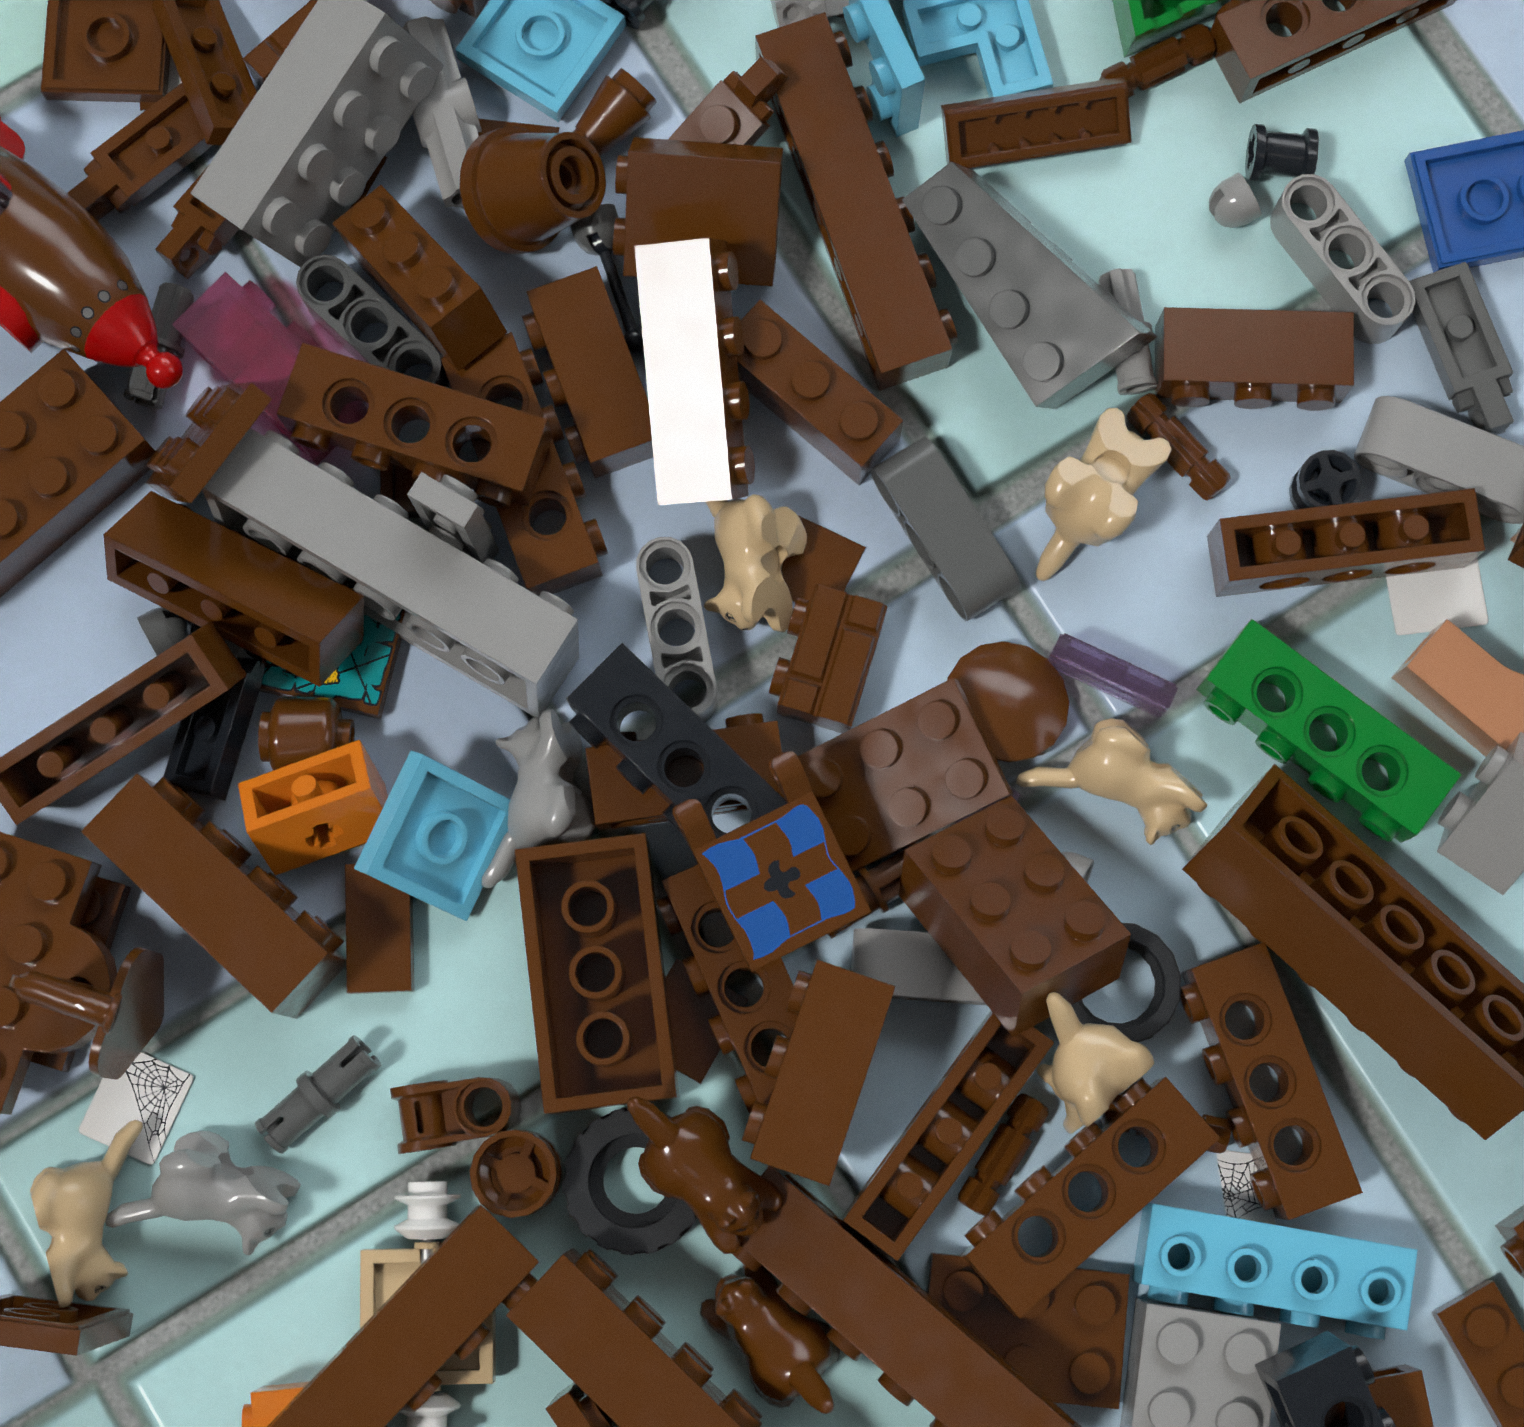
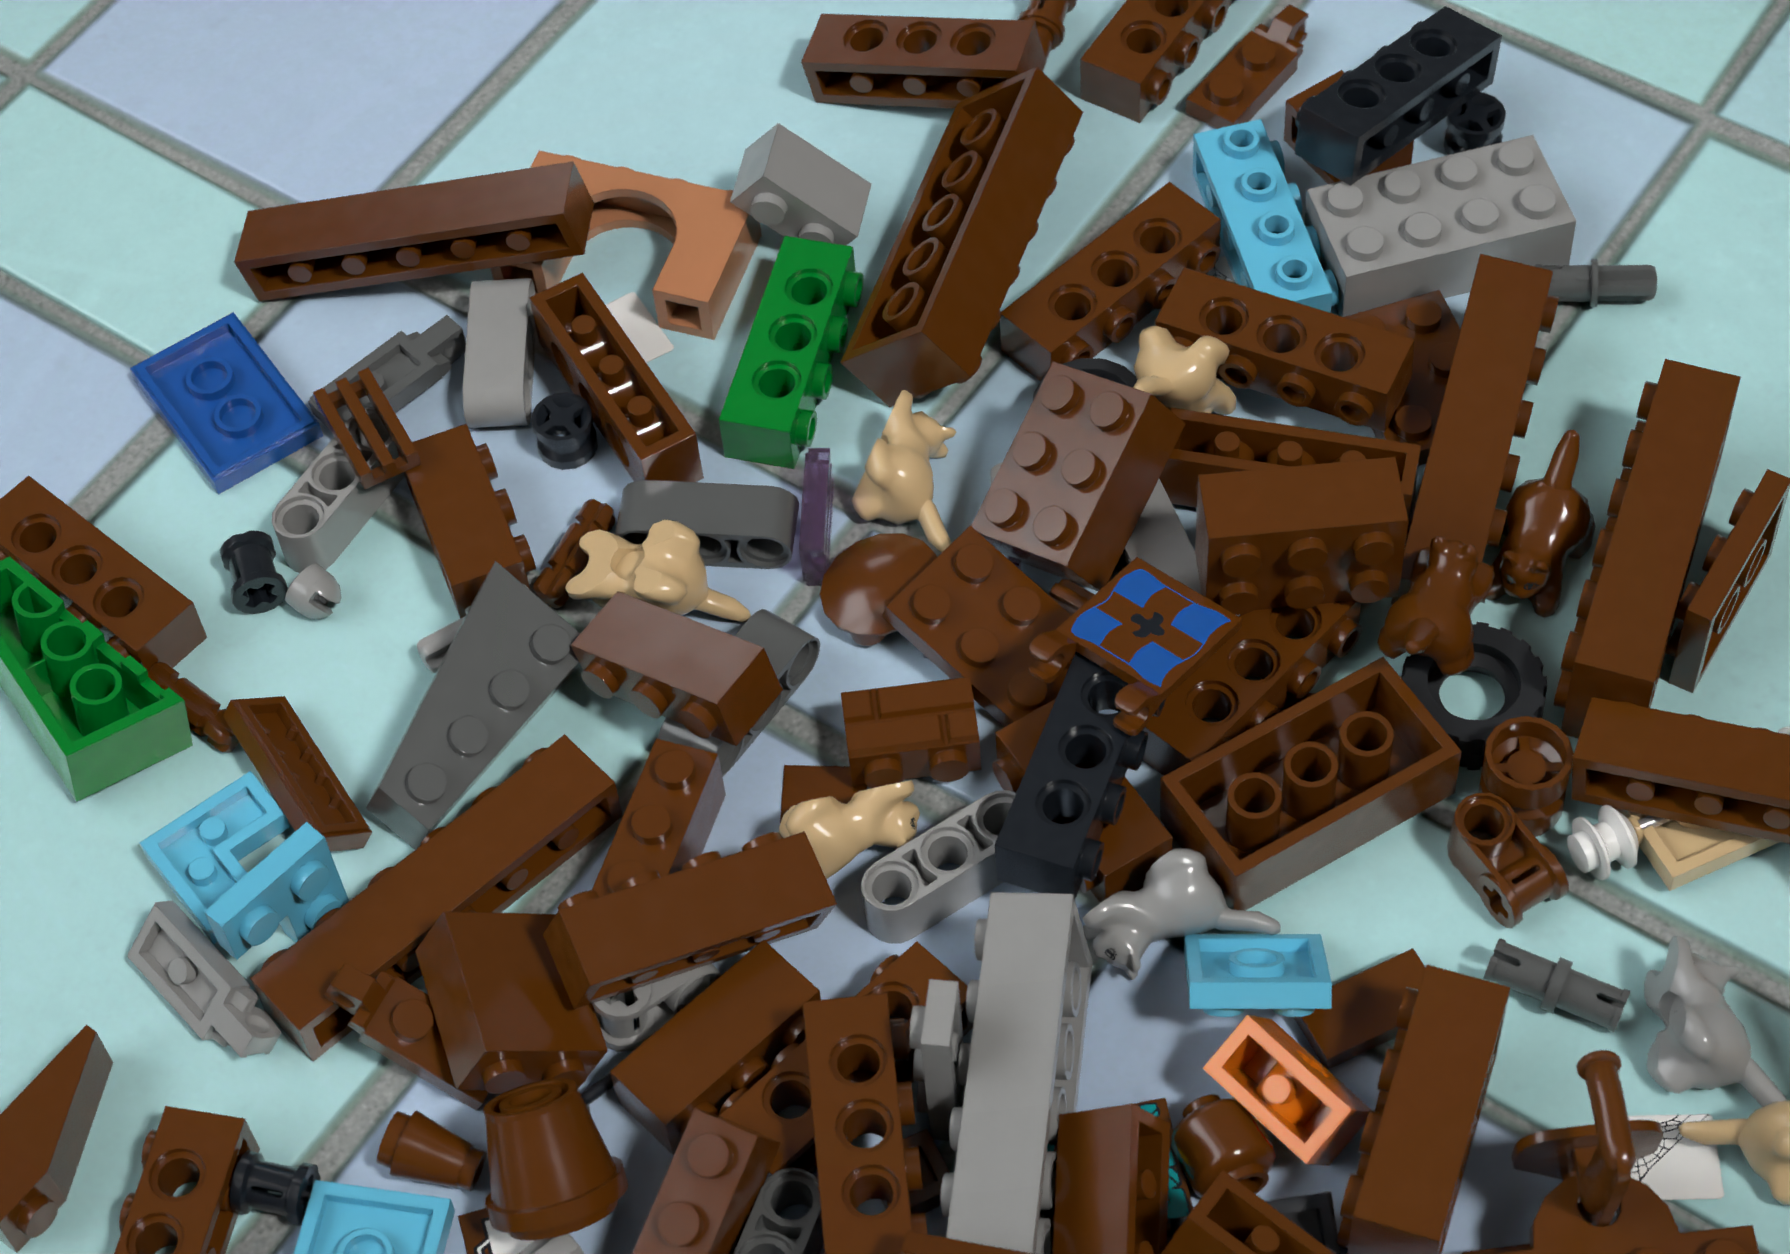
camera: 110 degrees left, 25 degrees down
none -> reddish brown tile [313,367,421,490]
none -> reddish brown brick [571,591,783,746]
none -> dark grey beam [615,480,799,569]

